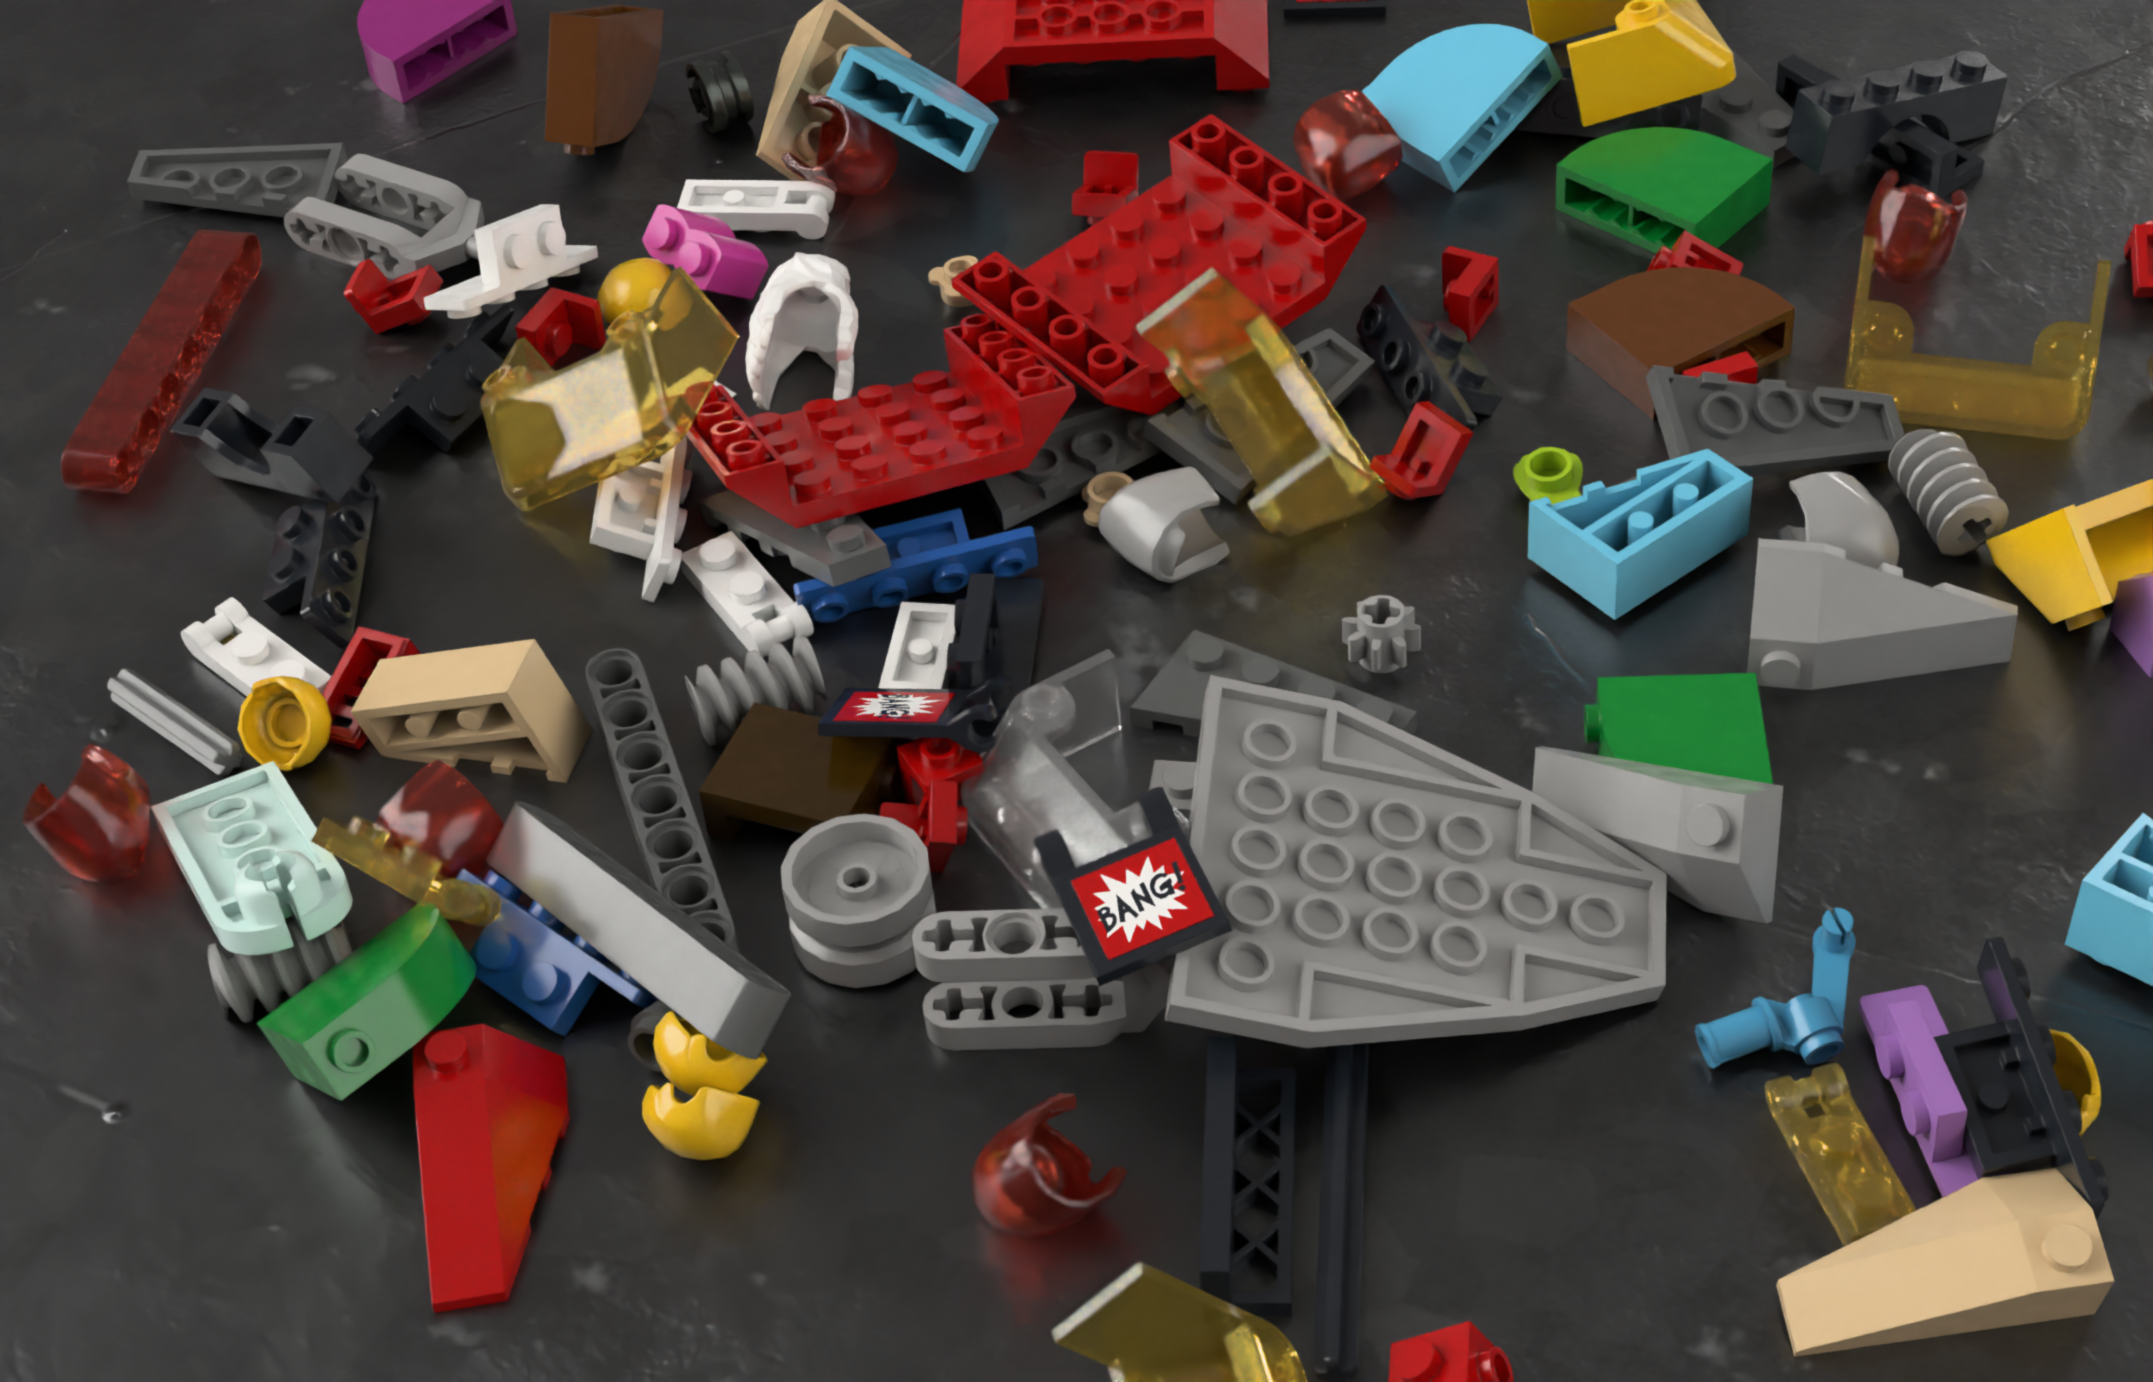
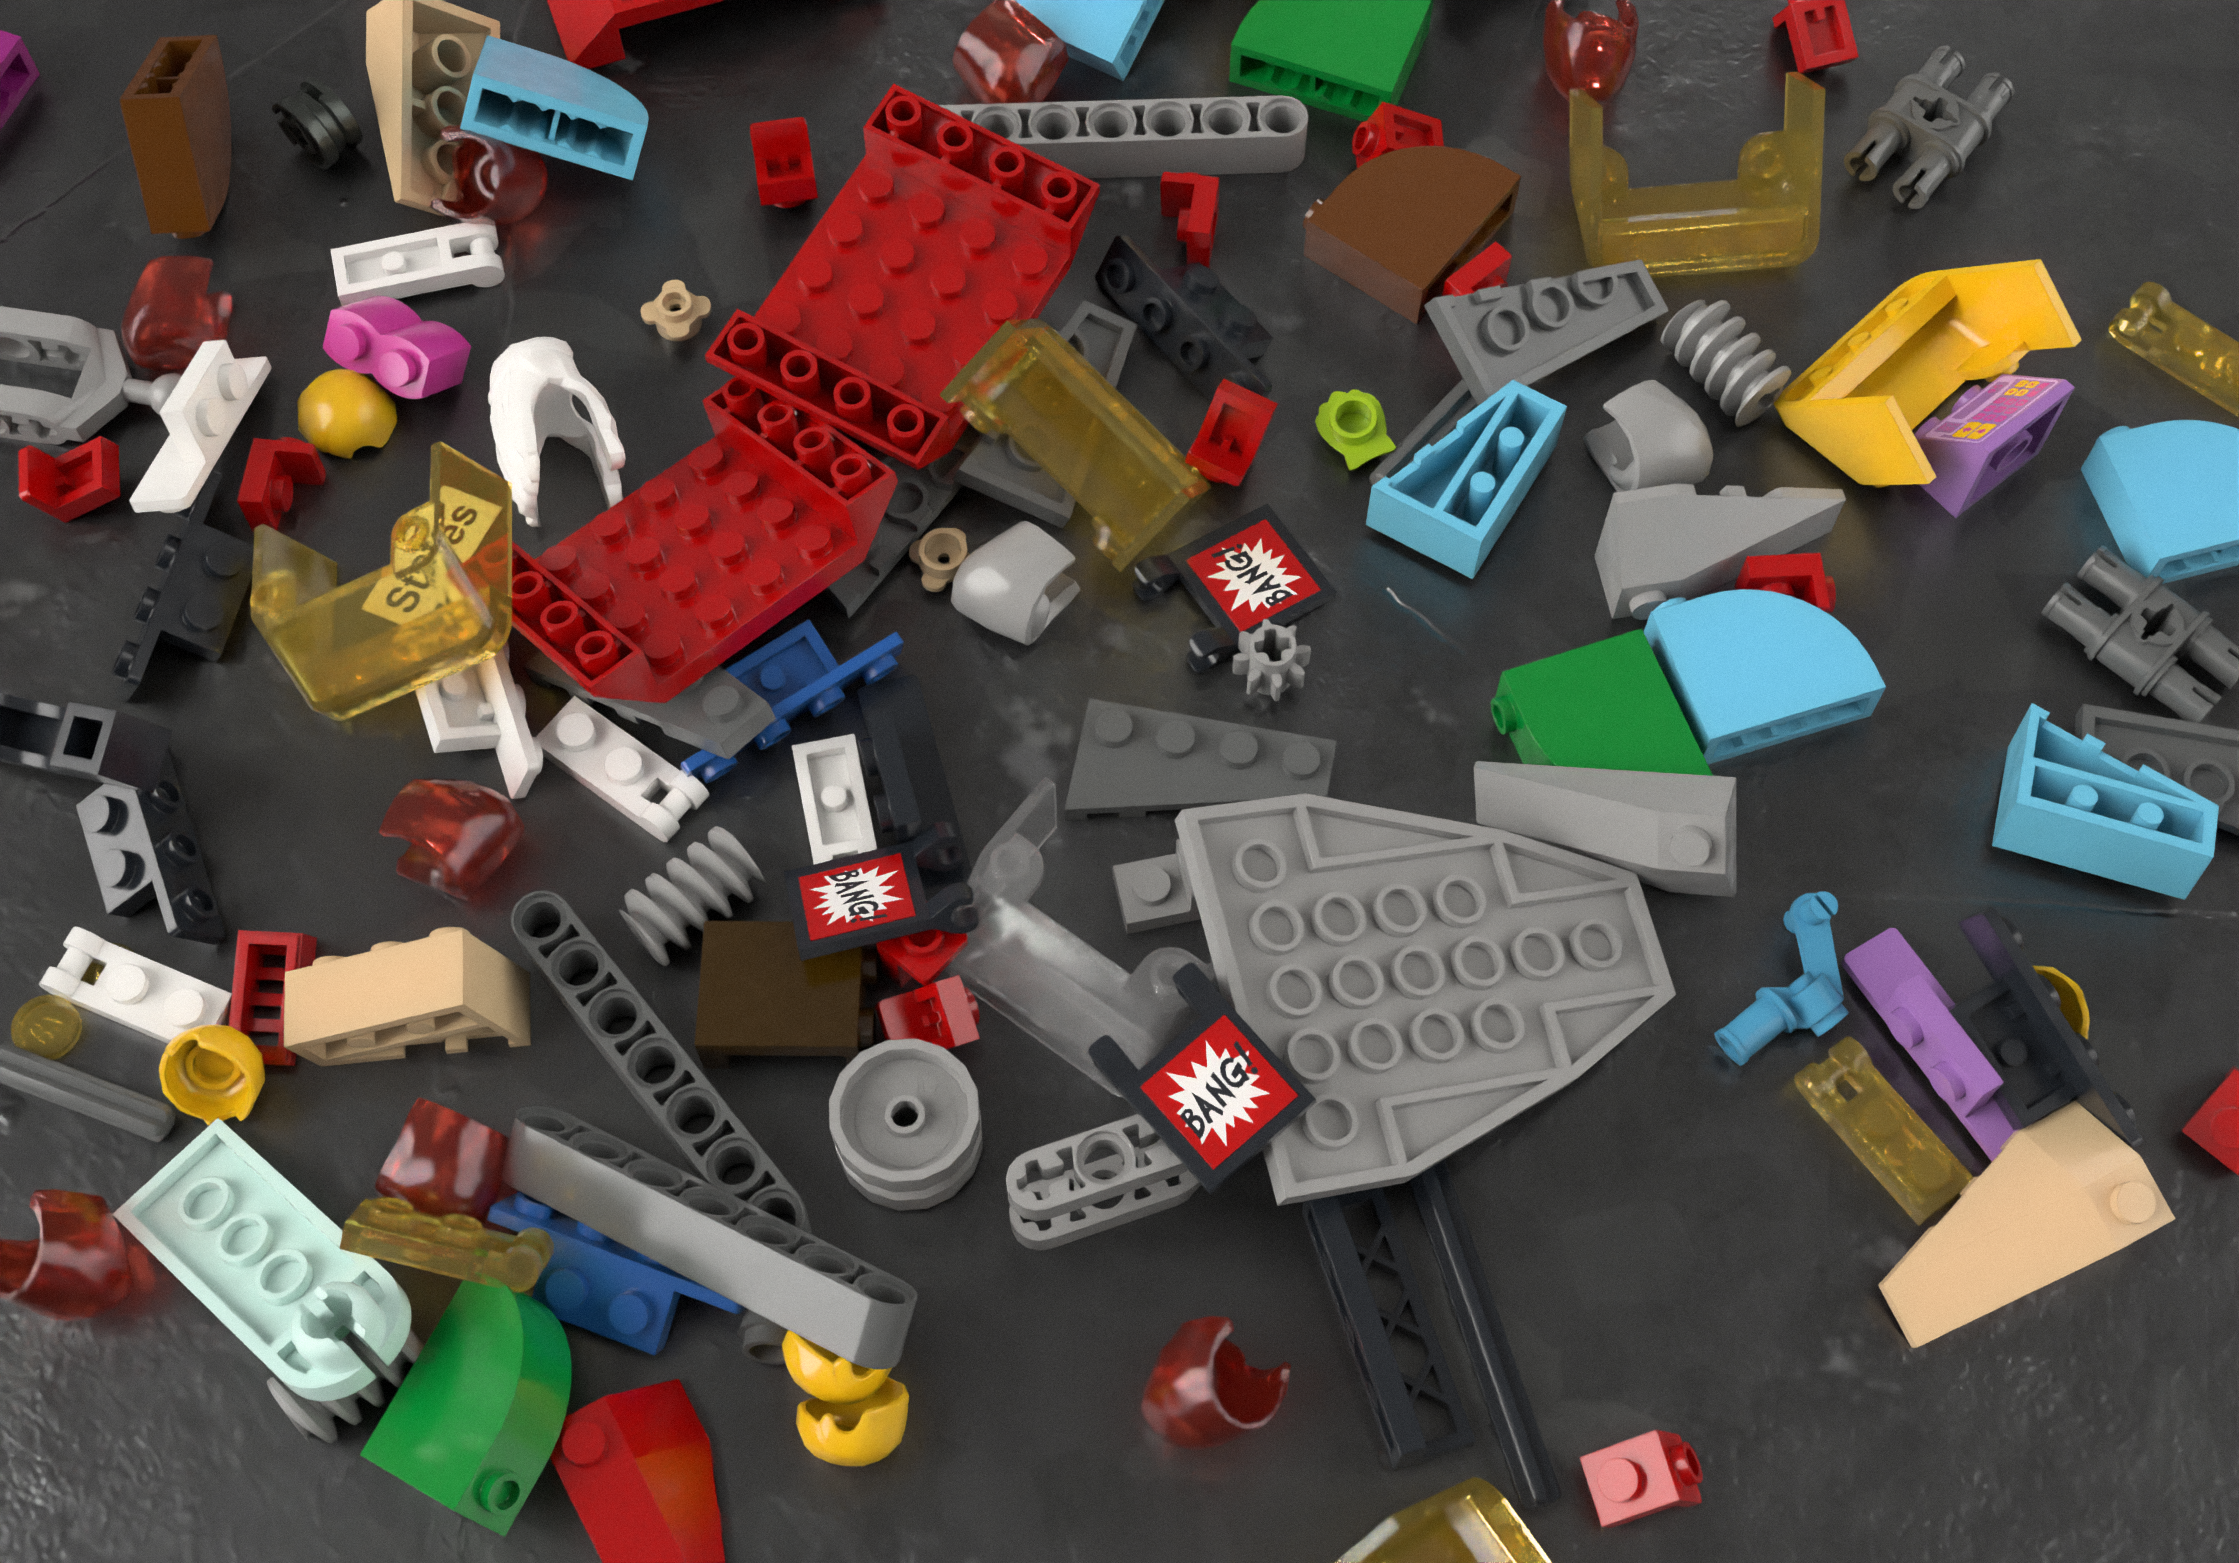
camera: 25 degrees left, 20 degrees up
none -> clear yellow piece [11,995,82,1060]
none -> clear red piece [121,256,232,371]
none -> clear red piece [379,778,524,901]
none -> light grey beam [939,95,1309,178]
none -> flag [1132,504,1336,674]
none -> medium azure brick [1644,589,1886,765]
none -> red bracket [1734,553,1836,613]

